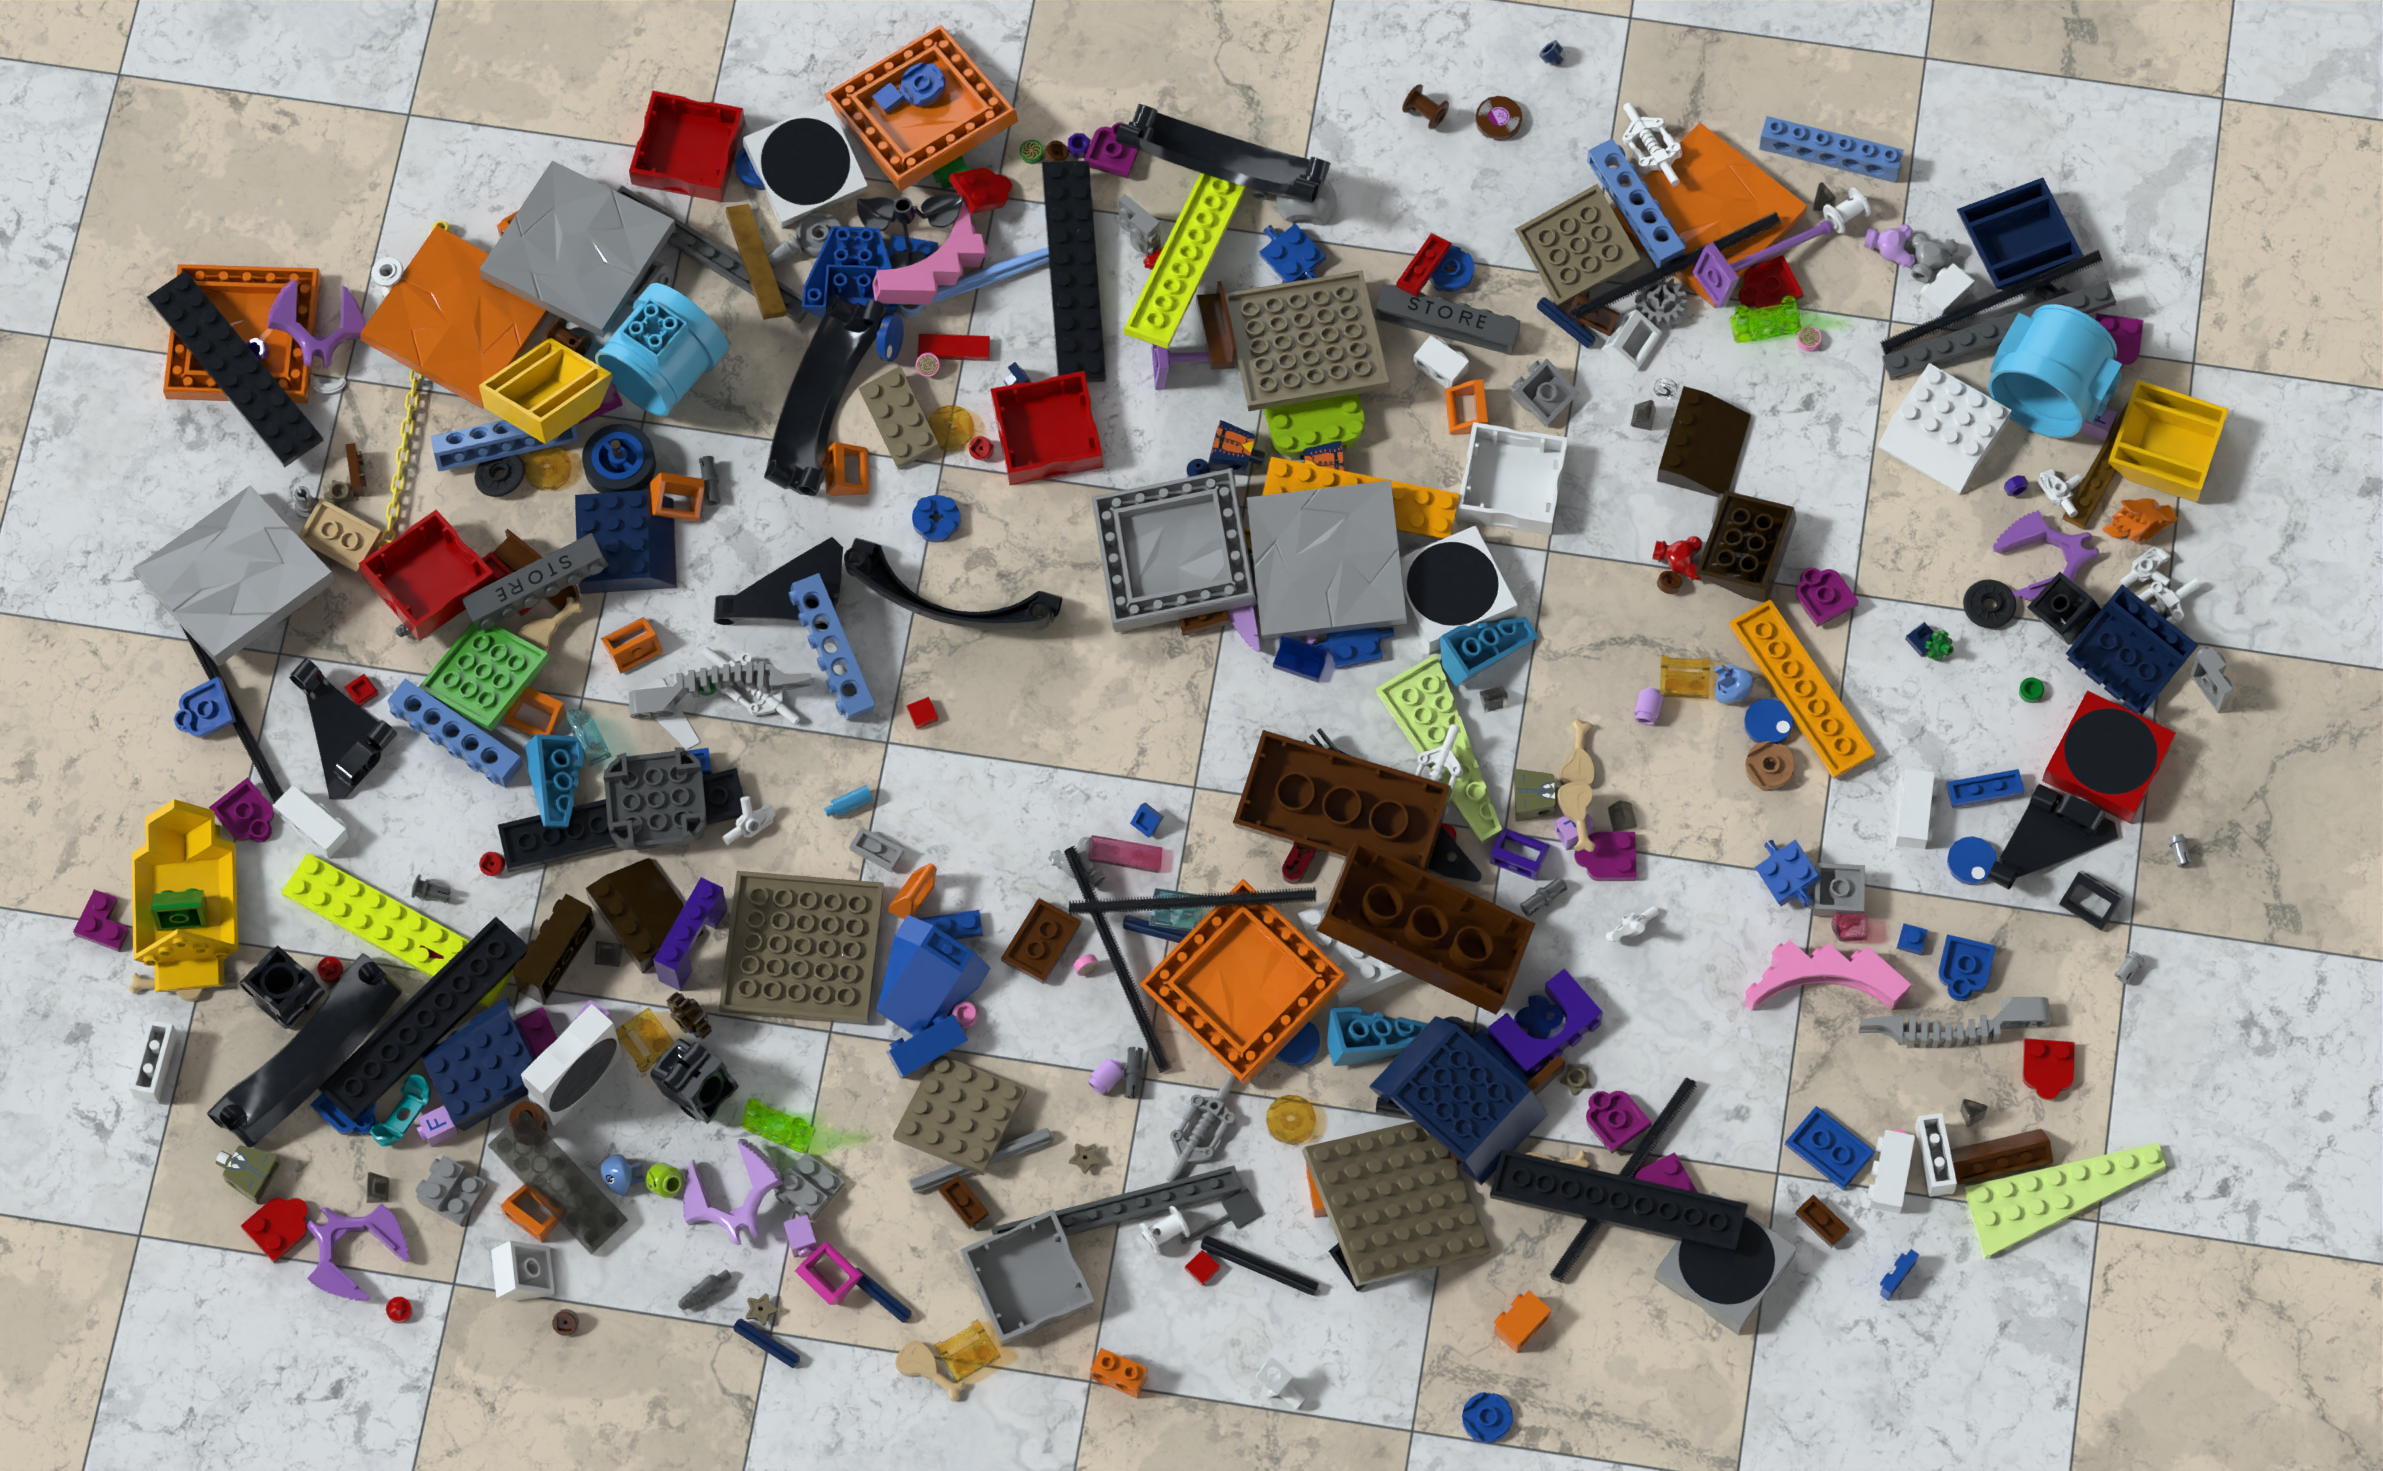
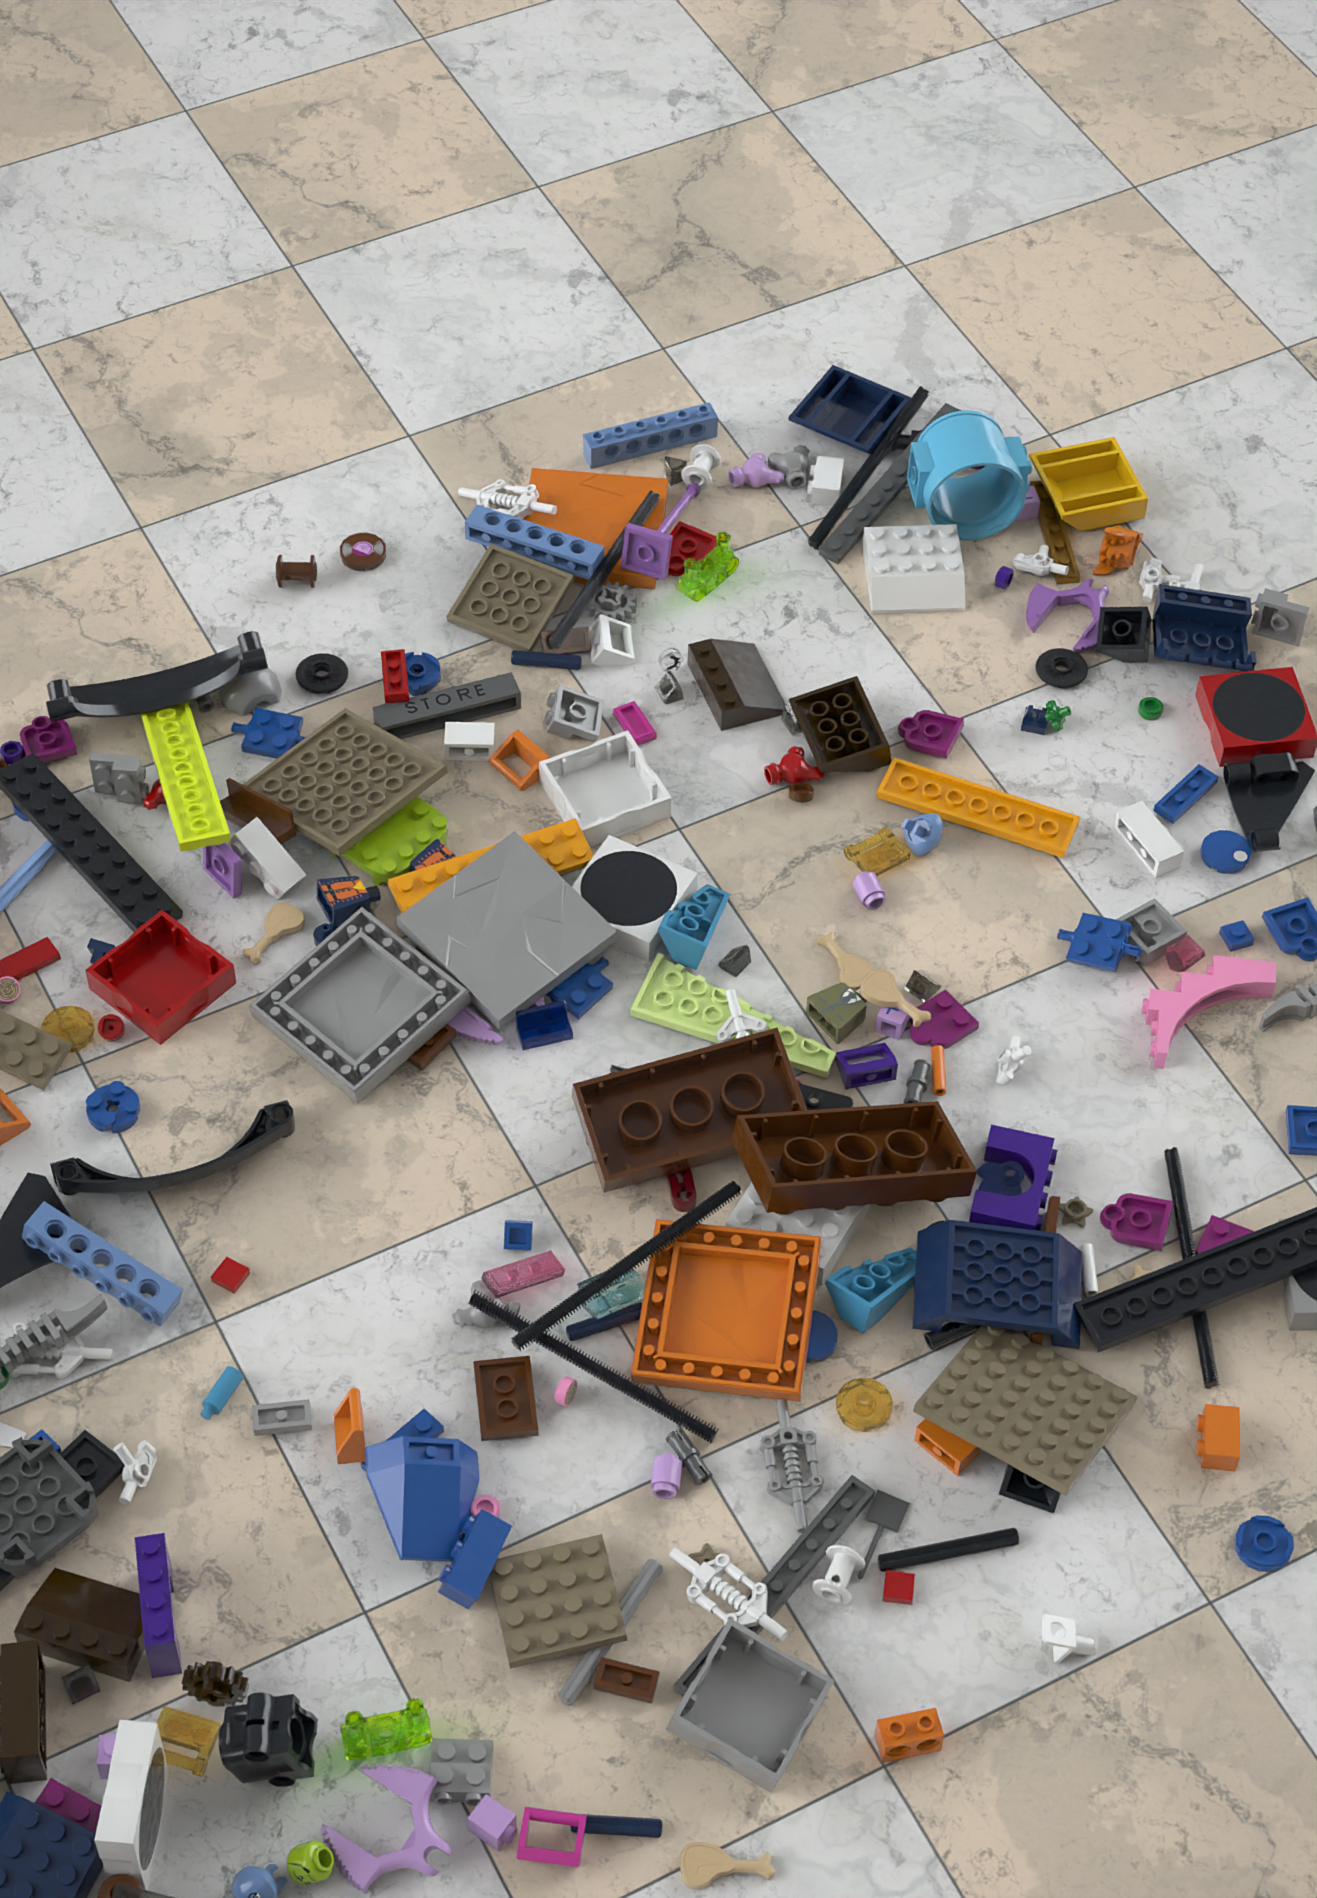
camera: 40 degrees left, 15 degrees down
dark tan plate [719,871,884,1024] -> none
clear yellow plate [934,1319,1001,1383] -> none
dark blue tile [1539,40,1563,65] -> none
blue tile [1744,698,1793,745] -> none
medium nougat plate [1745,741,1794,791] -> none
tile [1797,326,1821,351] -> none
none -> white brick [229,817,306,900]
none -> tan piece [242,903,305,964]
none -> black wheel [295,653,348,694]
none -> dark pink tile [613,701,657,746]
none -> white bar [669,1547,789,1641]
none -> orange piece [931,1045,946,1096]
none -> white piece [1080,1244,1098,1297]

